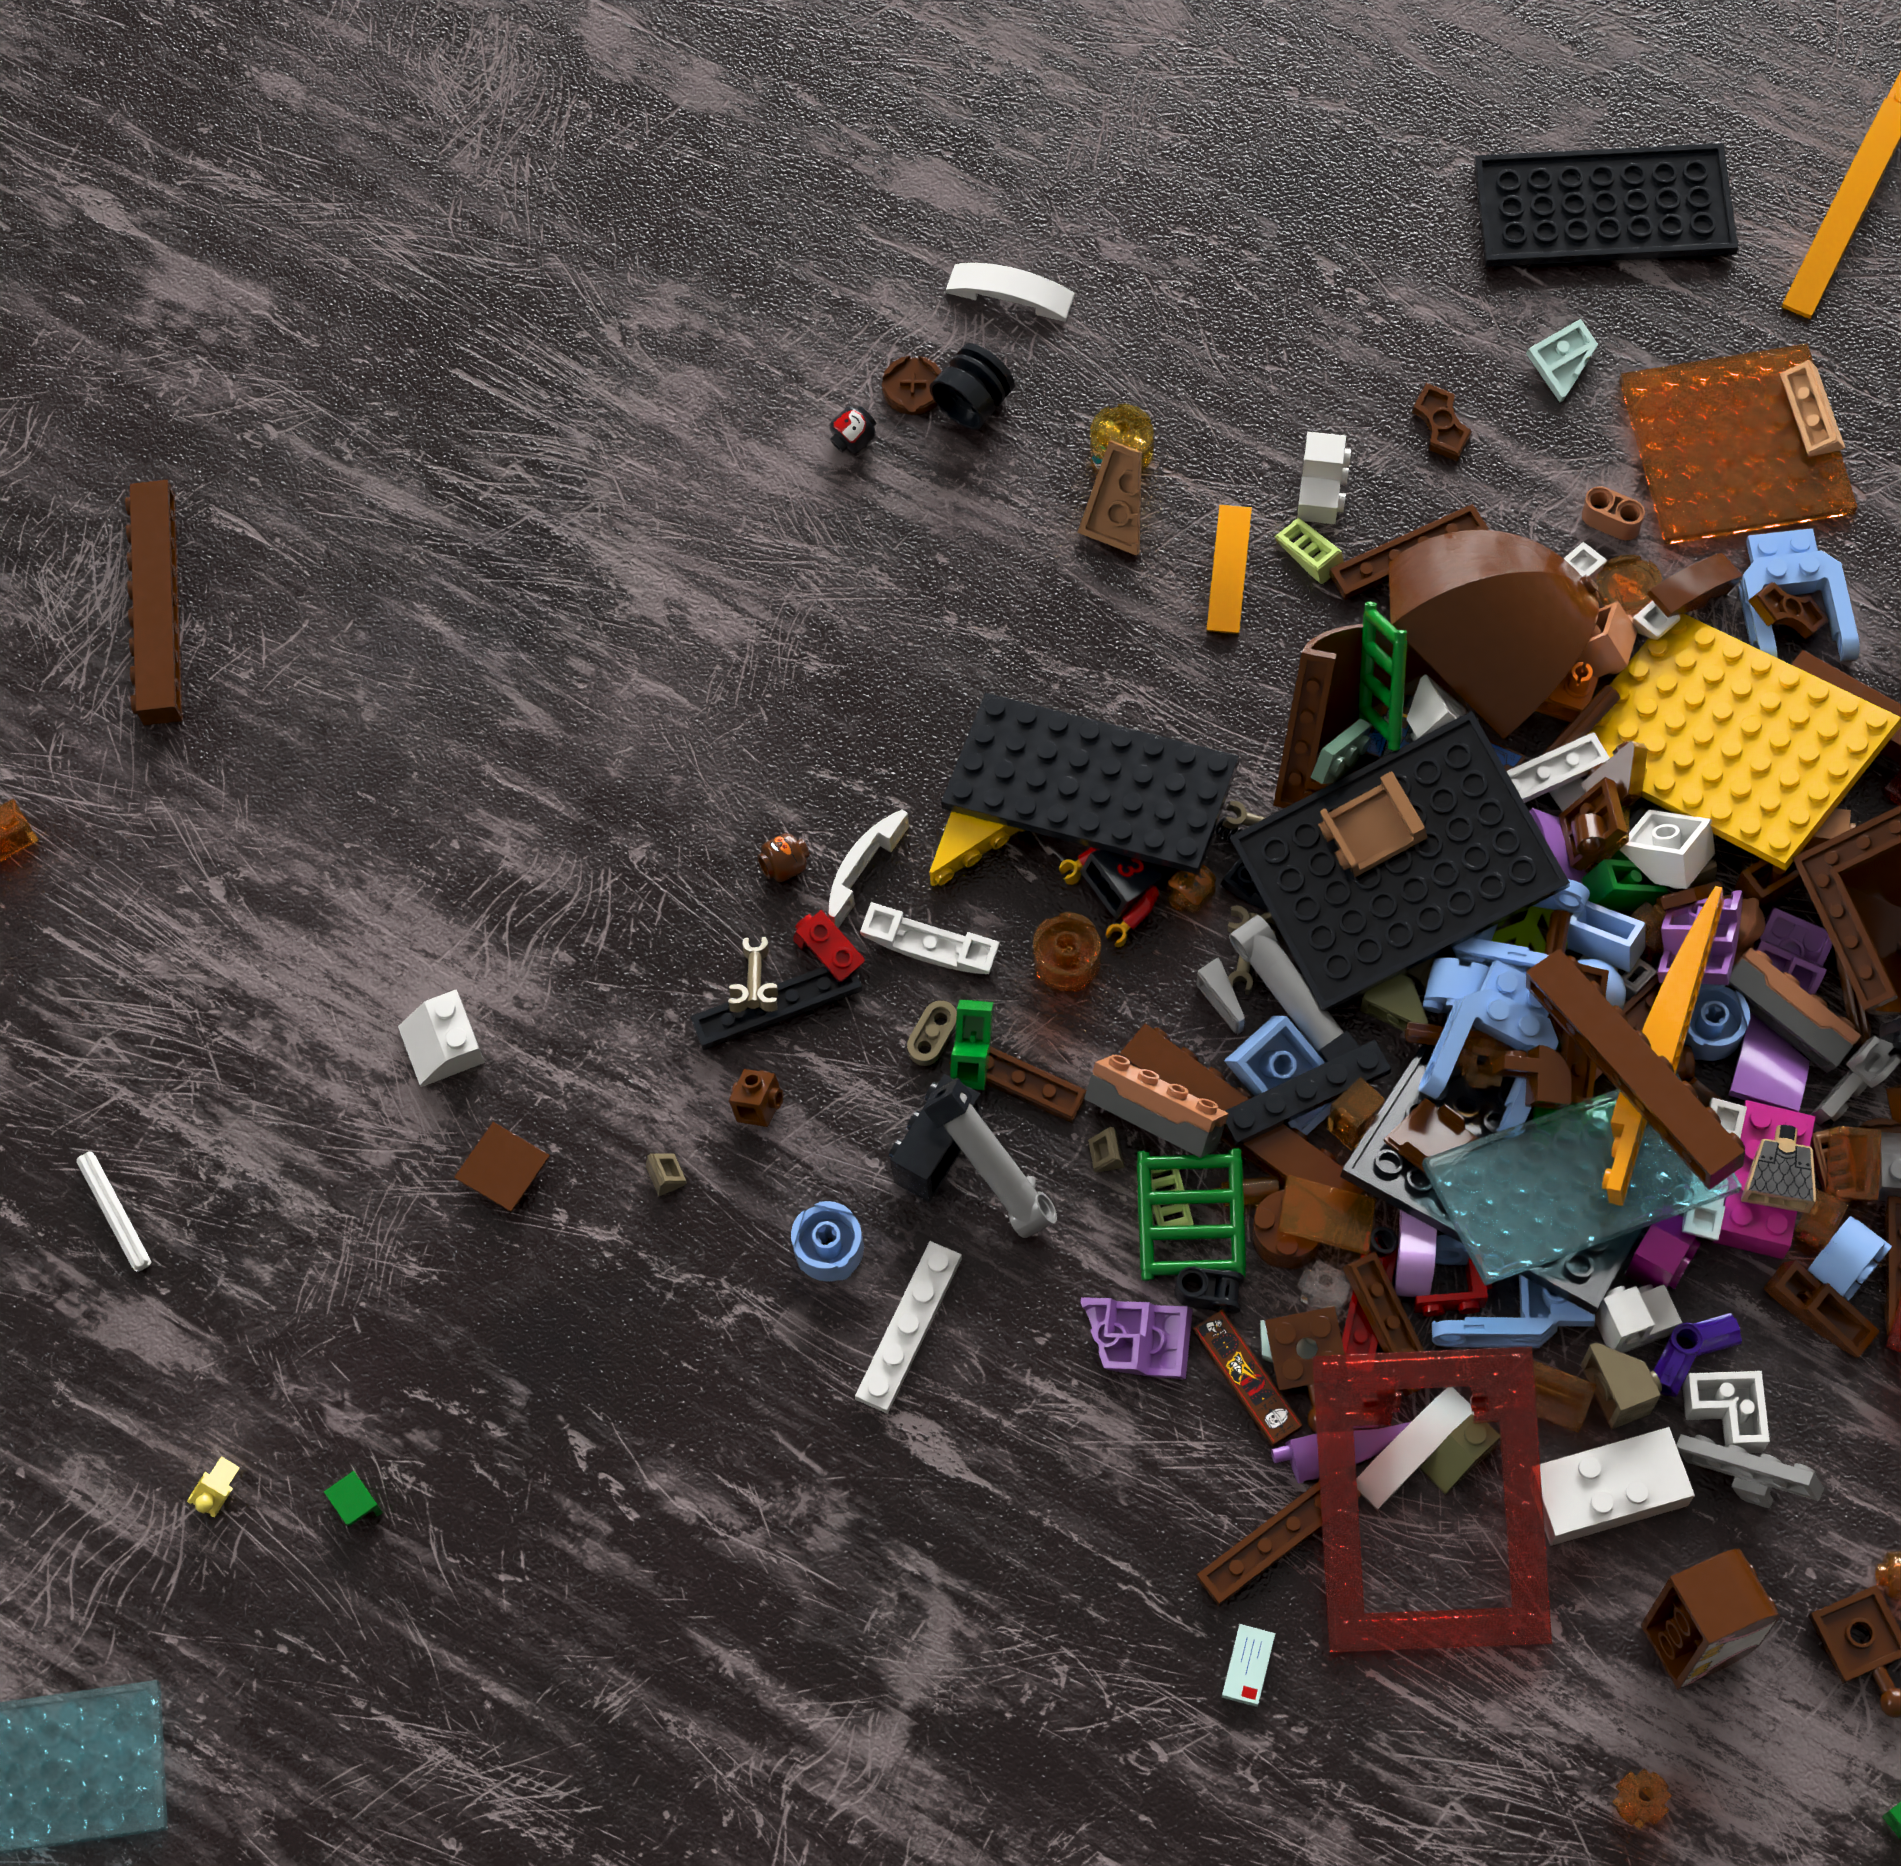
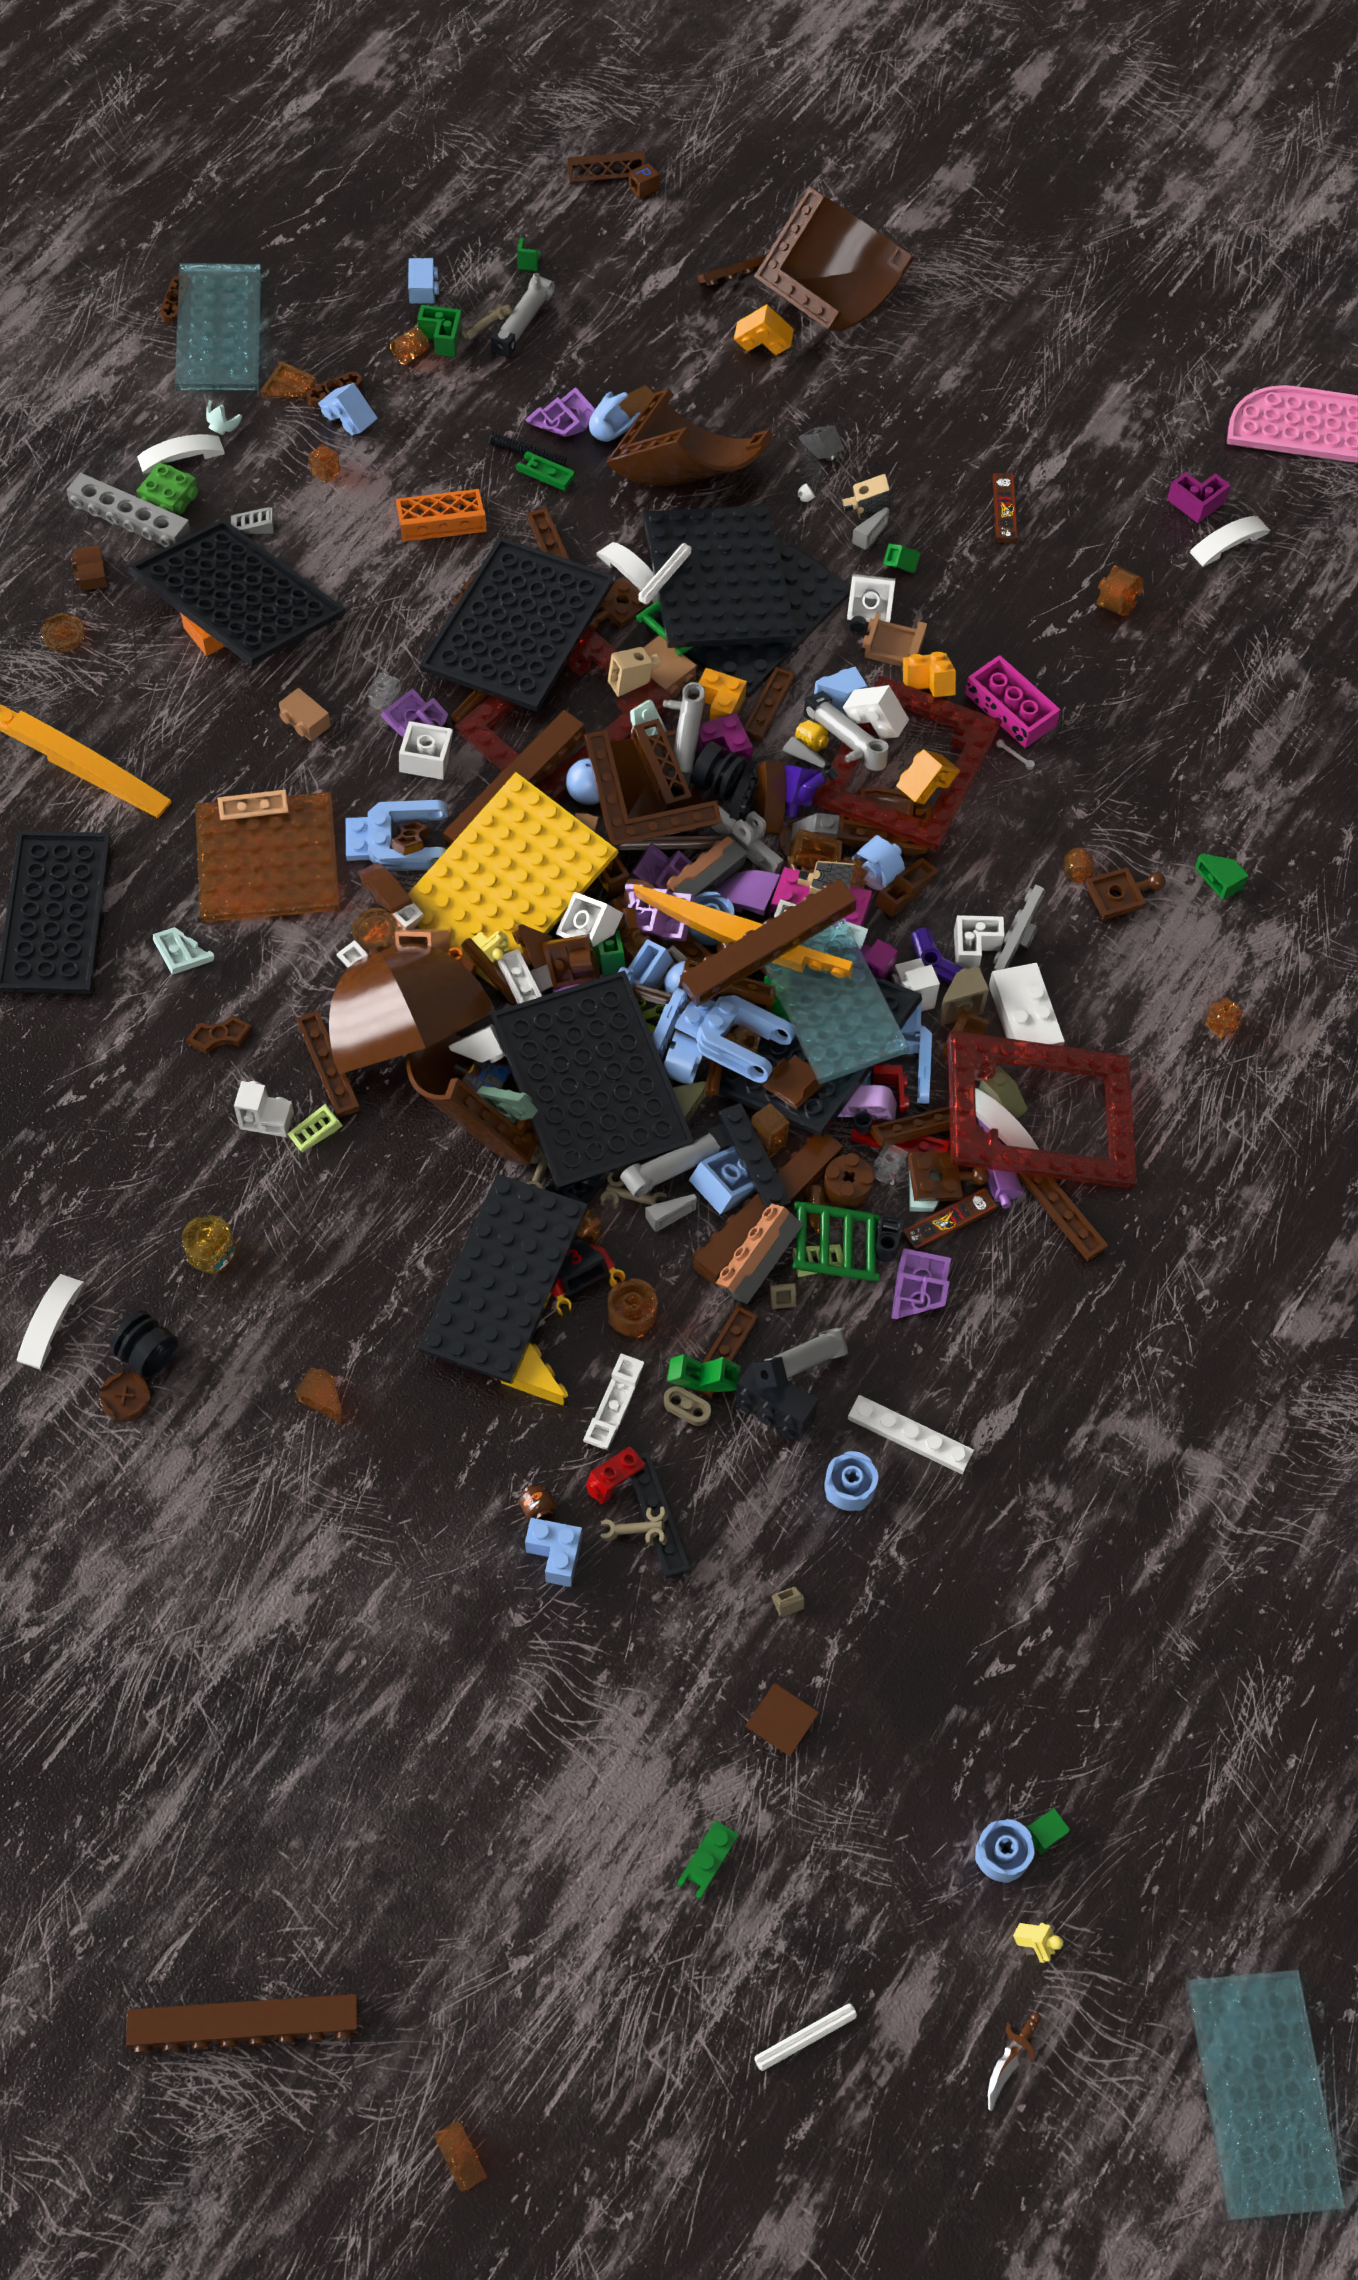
camera: 95 degrees left, 5 degrees down
white slope [398,990,485,1087] -> none
reddish brown brick [728,1069,784,1127] -> none
head [829,406,877,454] -> none
white slope [829,810,909,928] -> none
medium nougat wing [1077,440,1142,555] -> none
light orange slope [1207,505,1252,634] -> none
light aqua tile [1222,1624,1275,1707] -> none
clear orange piece [1278,1175,1376,1255] -> none
medium nougat panel [1318,771,1428,877] -> none
green bar [1358,601,1407,751] -> none
reddish brown brick [1493,1045,1572,1110] -> none
nougat beam [1581,486,1645,541] -> none
reddish brown brick [1641,1549,1780,1690] -> none
none -> clear orange slope [295,1367,344,1424]
none -> light yellow piece [472,931,510,962]
none -> light blue brick [525,1518,582,1587]
none -> green hinge [677,1820,739,1899]
none -> light blue brick [975,1819,1034,1883]
none -> piece [988,2013,1041,2111]

